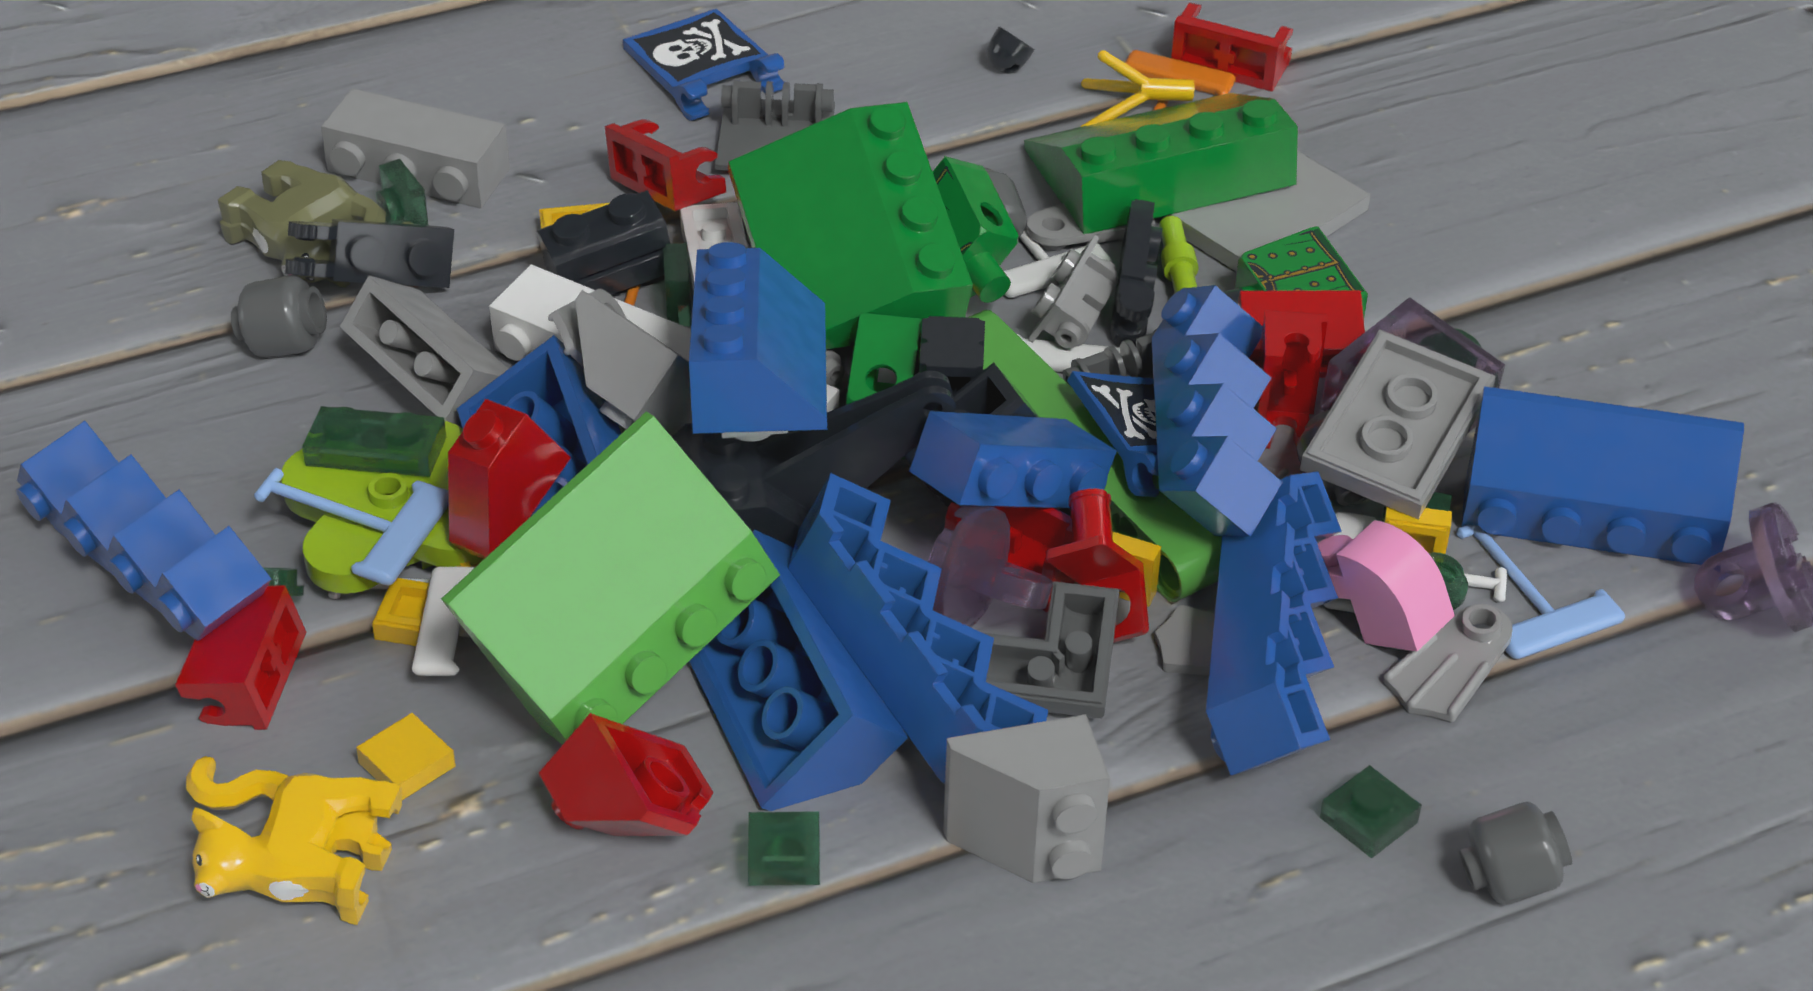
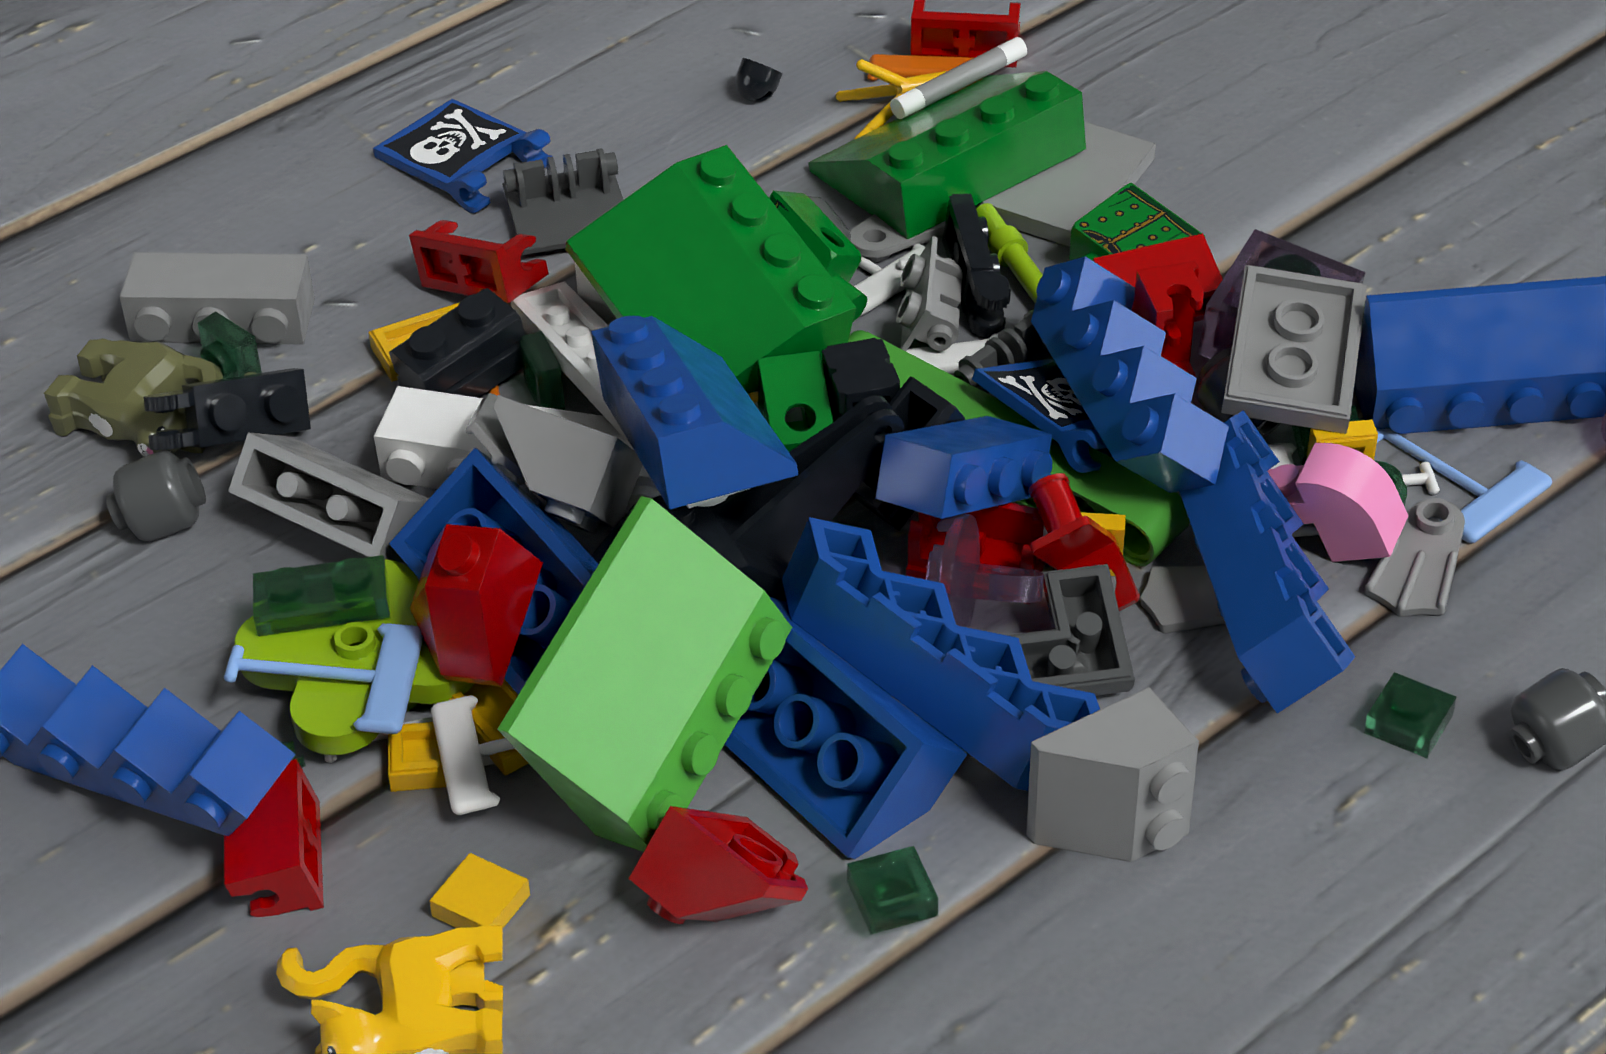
camera: 15 degrees left, 0 degrees up
none -> light grey bar [890,37,1027,119]

